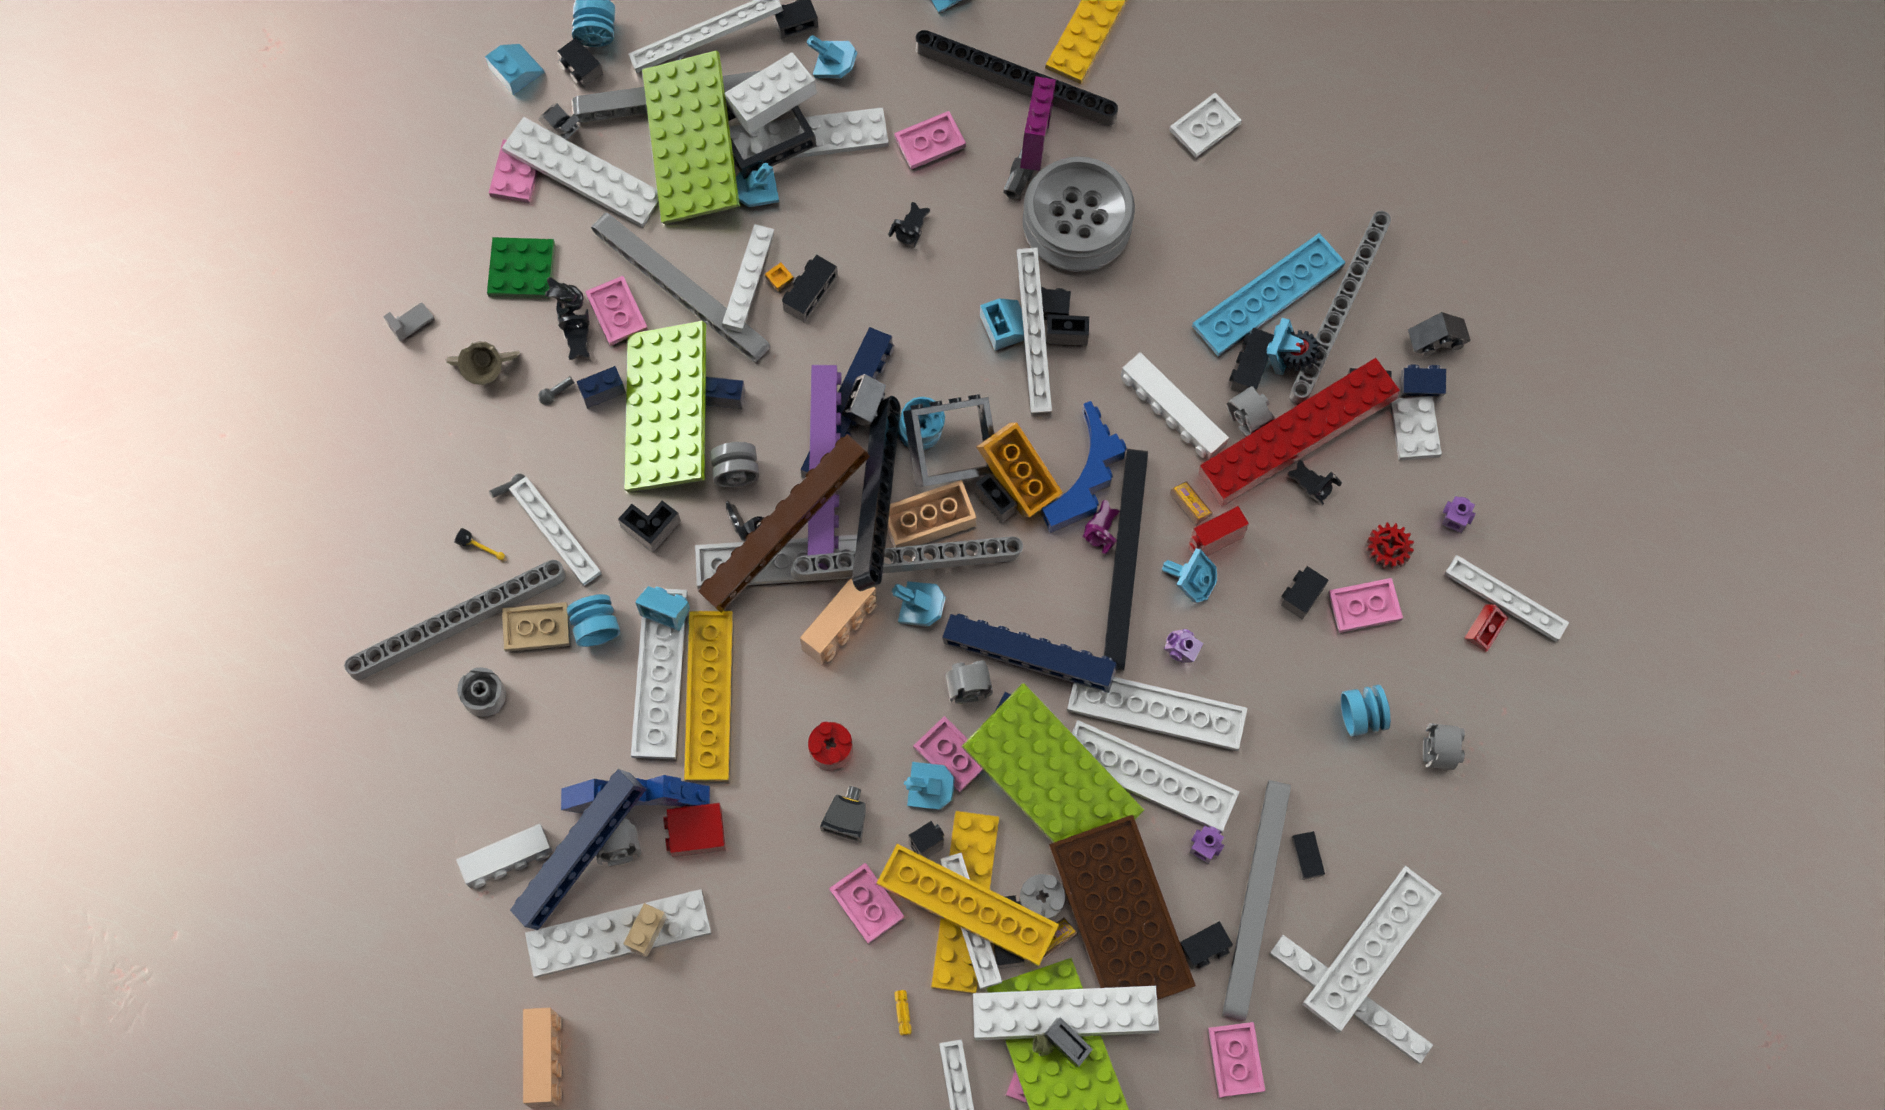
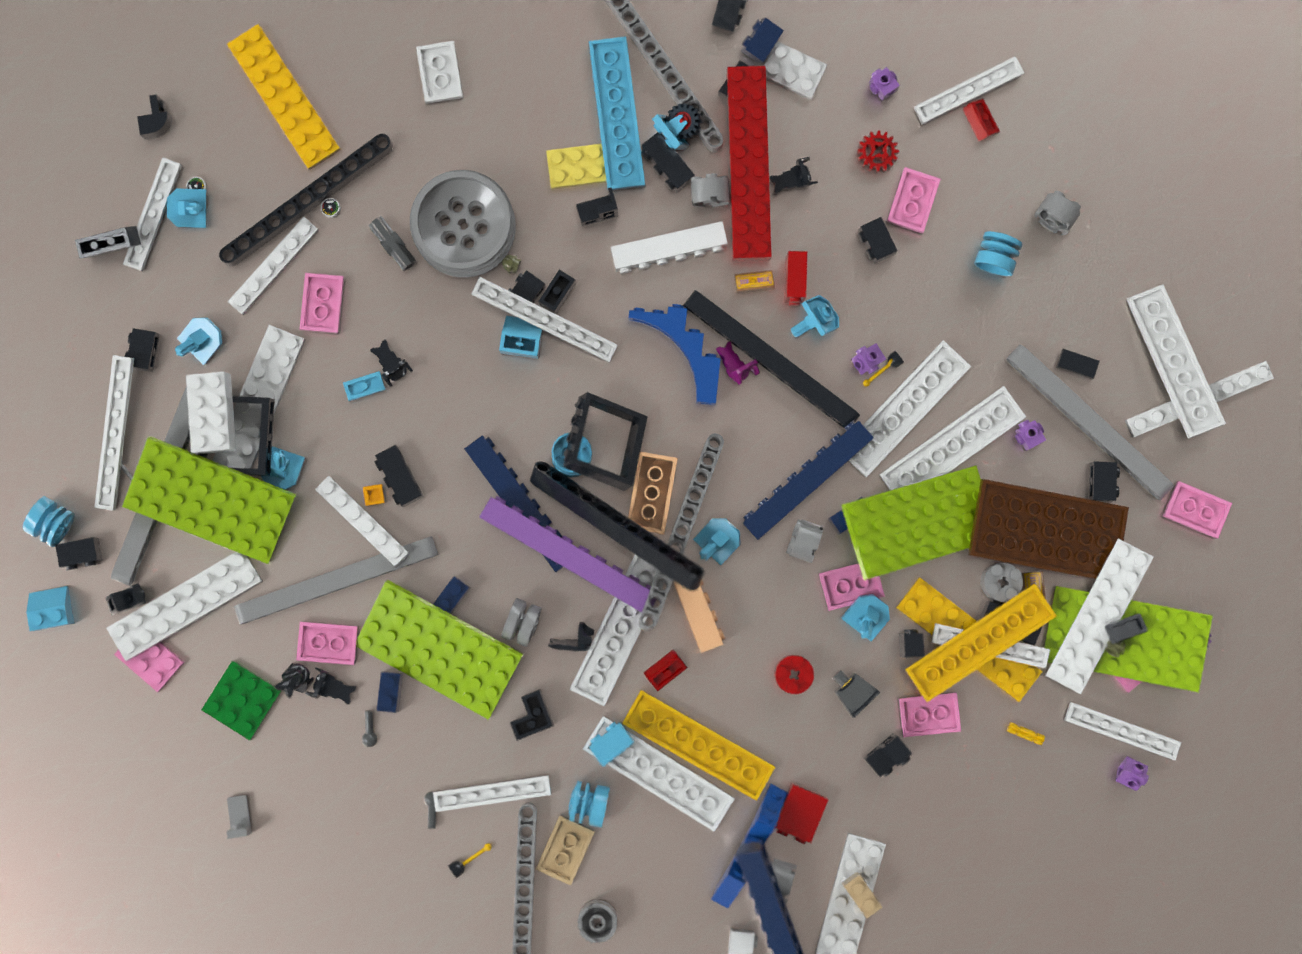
camera: 60 degrees left, 15 degrees up
dark tan helmet [446,341,520,385] -> none
reddish brown brick [698,434,870,613] -> none
brick [842,374,886,426] -> none
black brick [975,472,1017,523] -> none
light orange brick [976,422,1063,517] -> none
magenta arch [1020,77,1056,171] -> none
none -> white plate [228,217,319,315]
none -> tile [321,198,341,218]
none -> medium azure plate [343,371,386,402]
none -> olive plate [502,255,521,274]
none -> light yellow plate [546,144,606,189]
none -> black panel [576,187,618,227]
none -> red slope [644,650,688,691]
none -> hinge [863,351,904,387]
none -> black brick [864,733,913,777]

